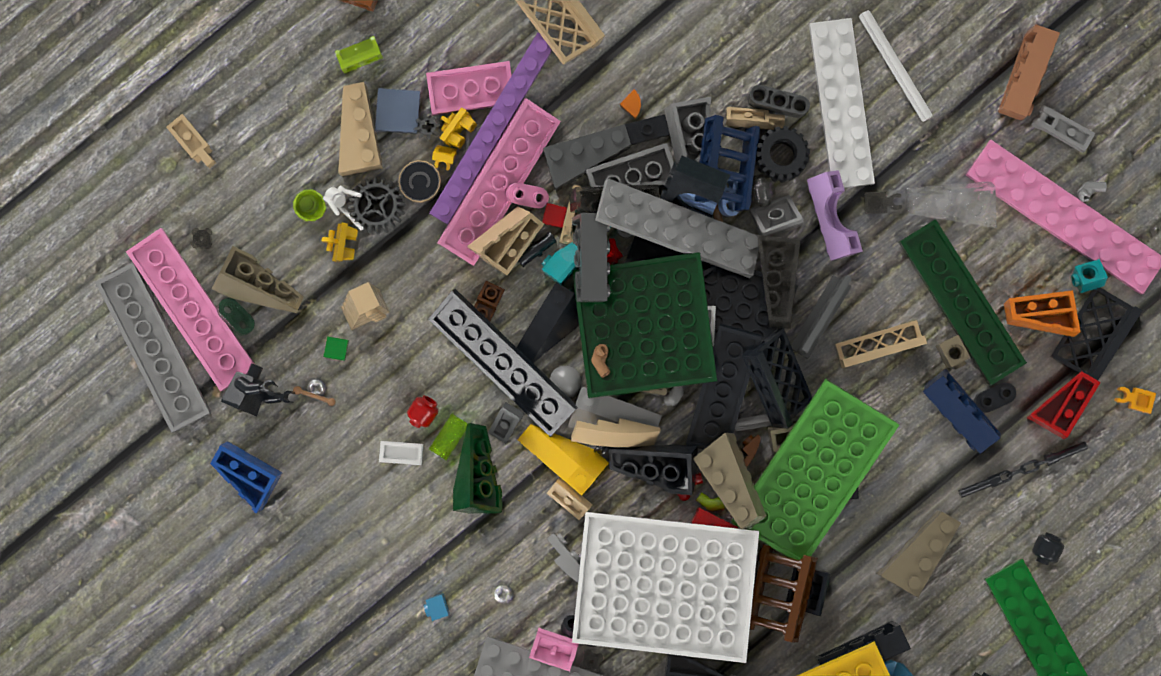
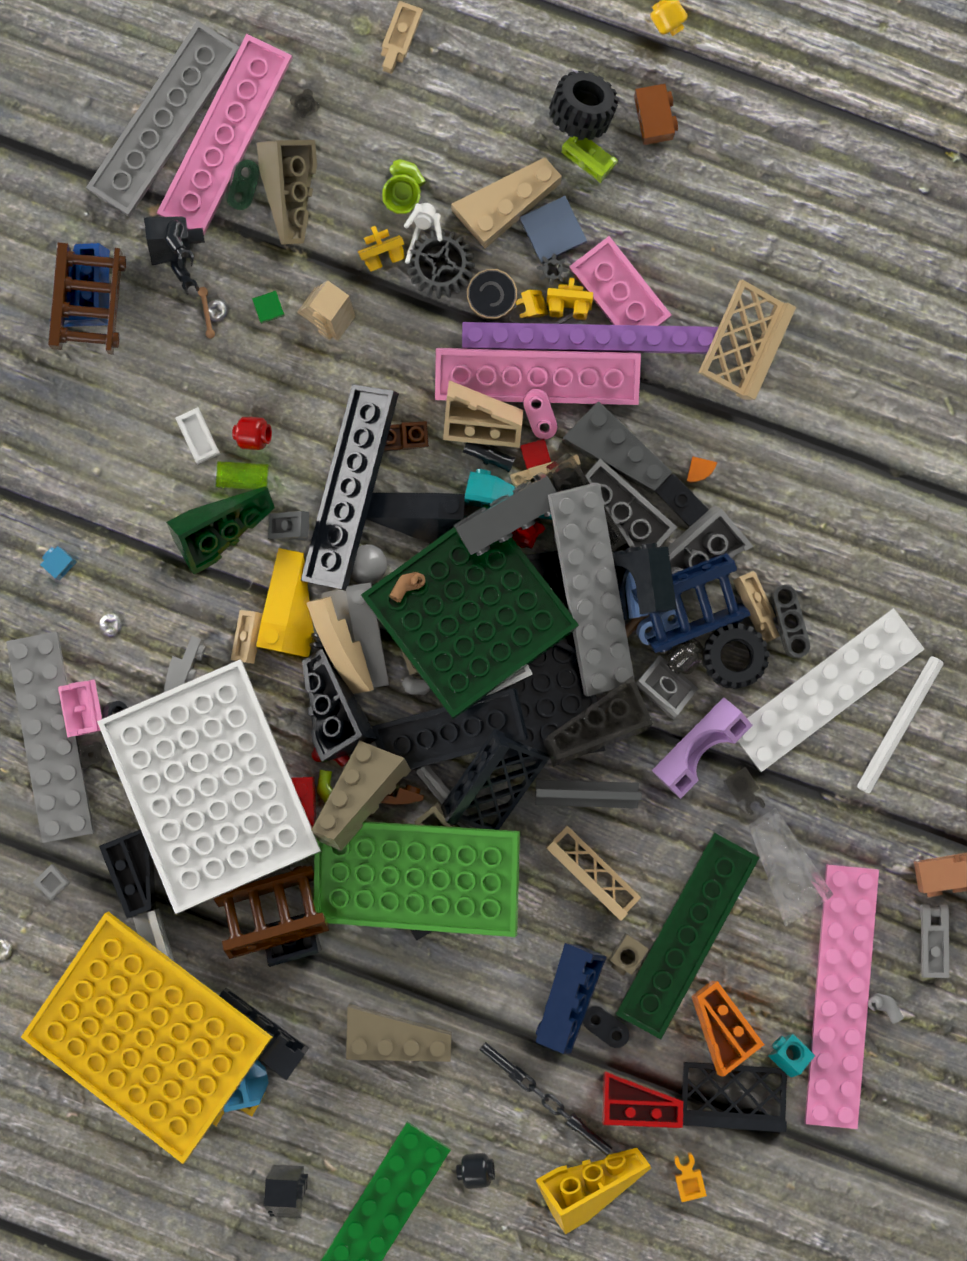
camera: 60 degrees right, 0 degrees up
none -> reddish brown fence [48,242,126,355]
none -> lime arm [389,159,426,187]
none -> yellow wedge [536,1148,651,1234]
none -> black tyre [549,71,618,140]

